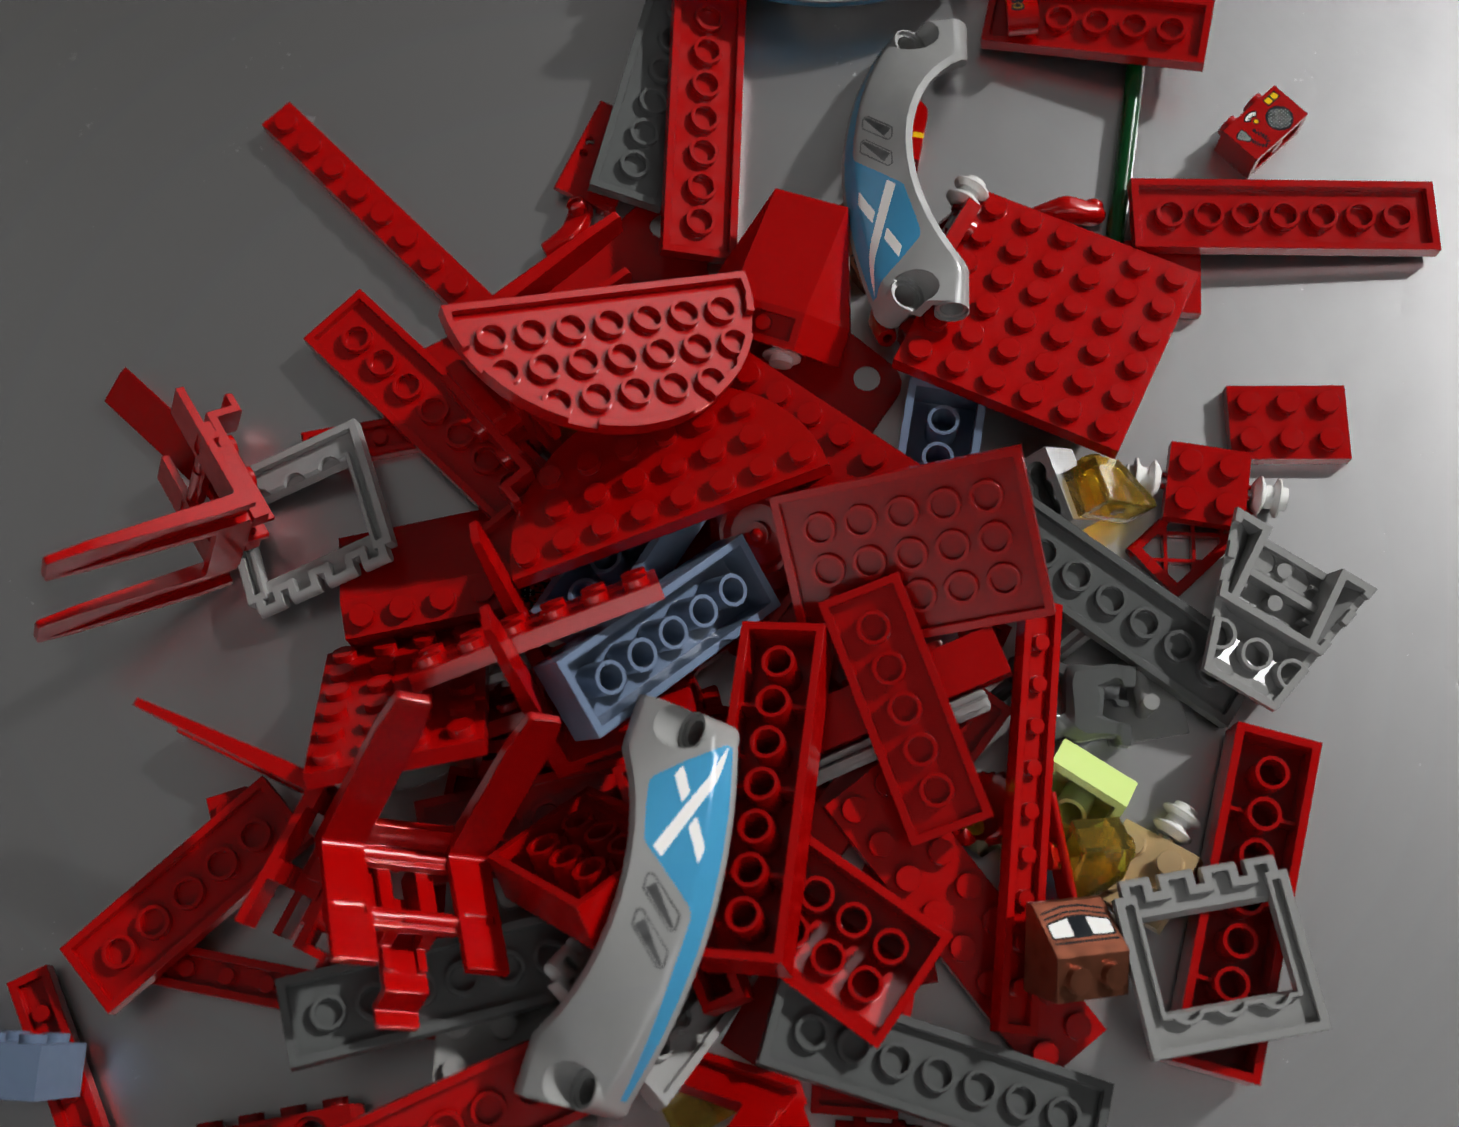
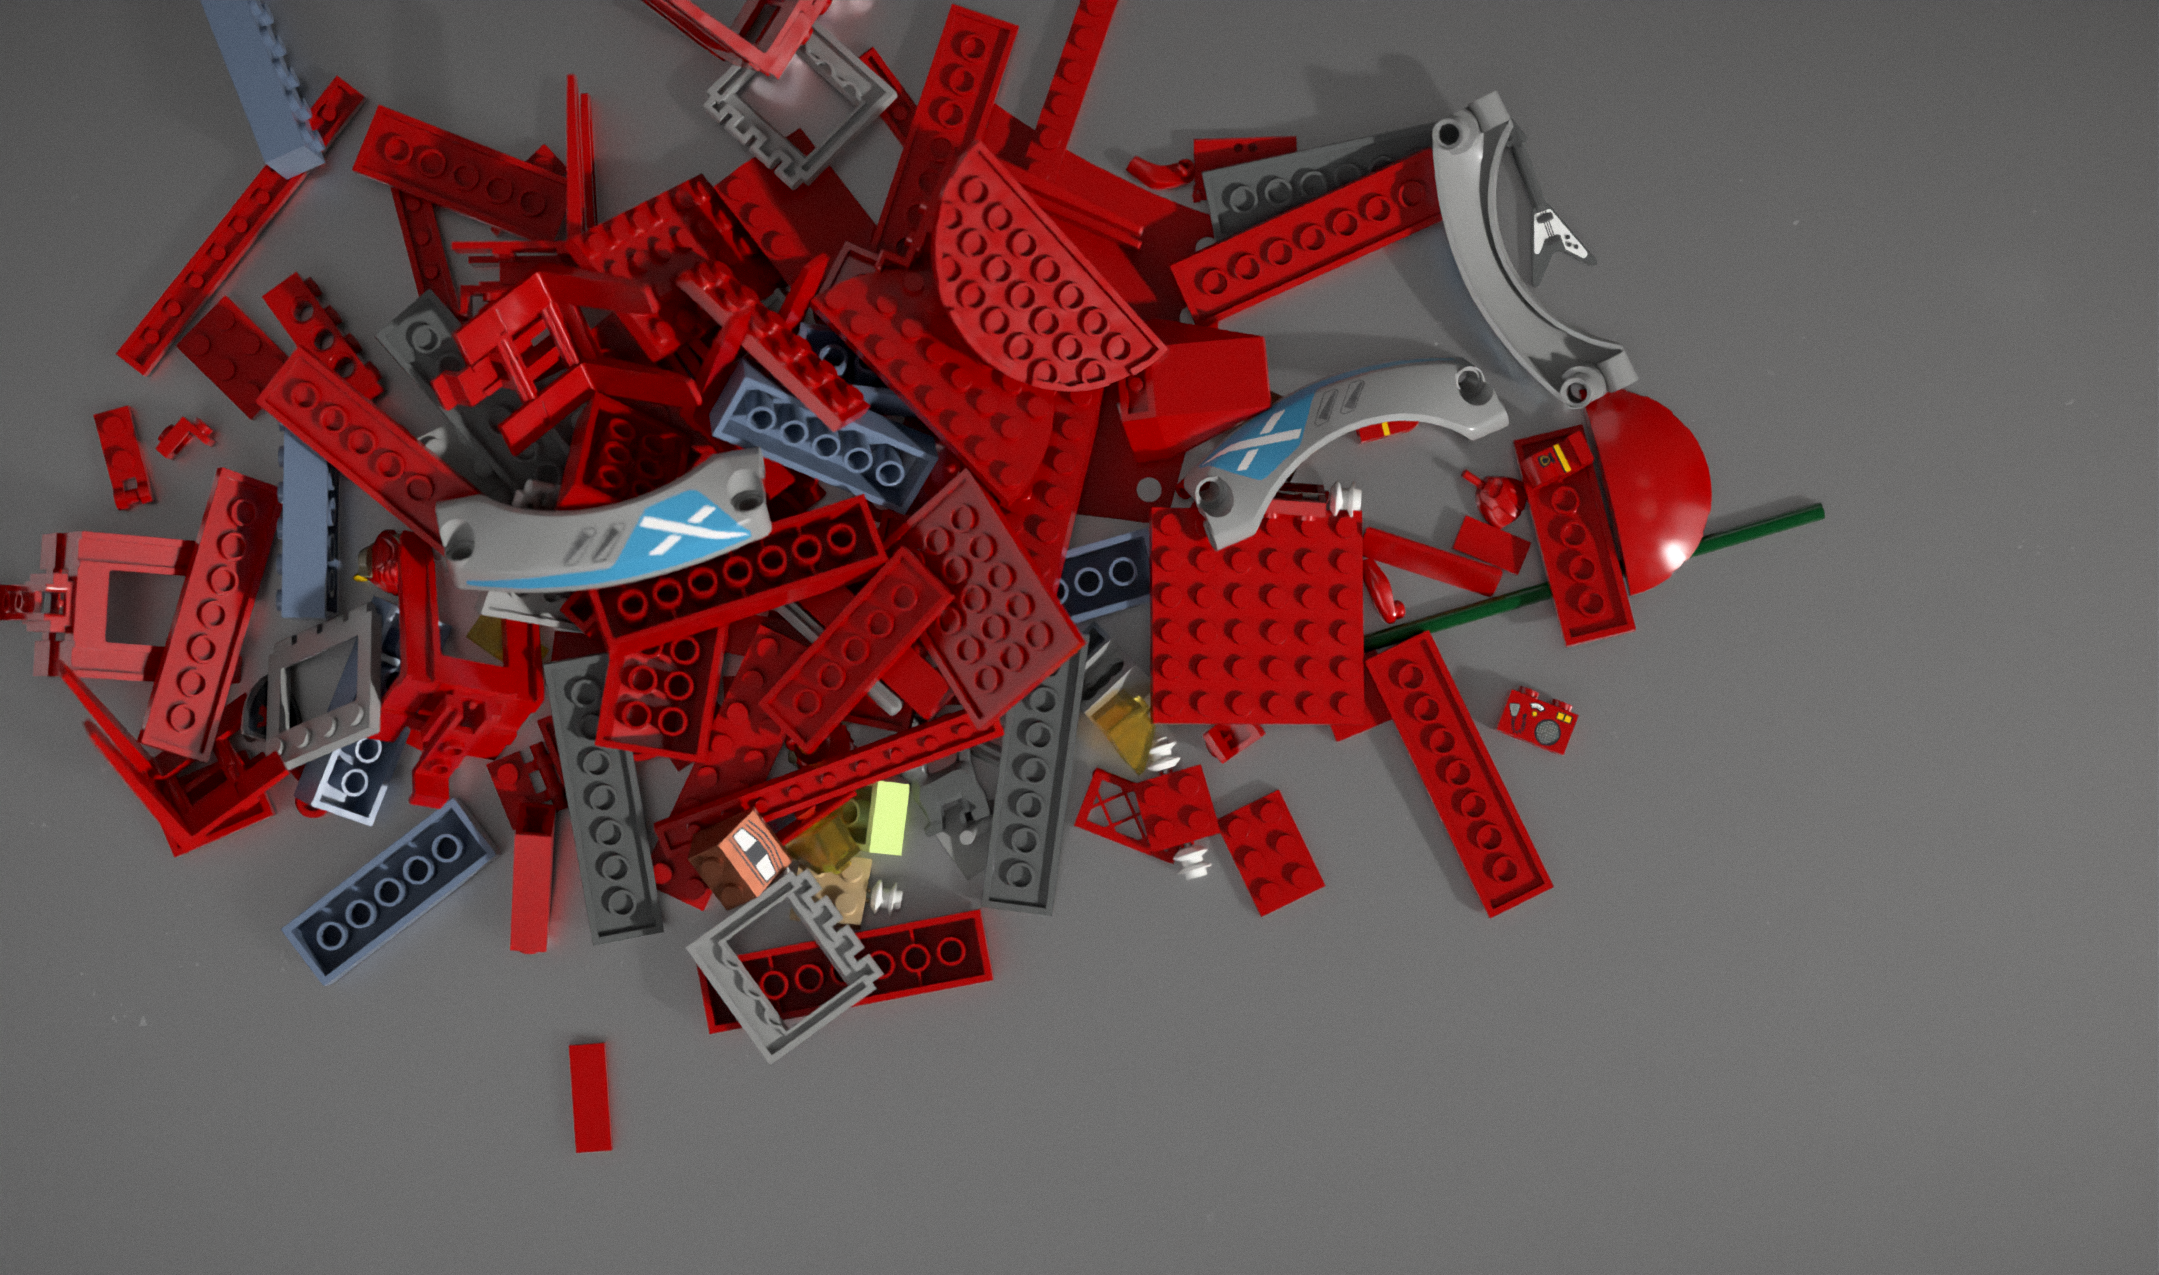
camera: 60 degrees right, 15 degrees up
light grey wedge [1201,507,1378,712] -> none
none -> red bracket [1203,724,1266,764]
none -> red slope [1363,527,1503,597]
none -> red tile [1451,515,1532,576]
none -> red piece [1461,469,1526,529]

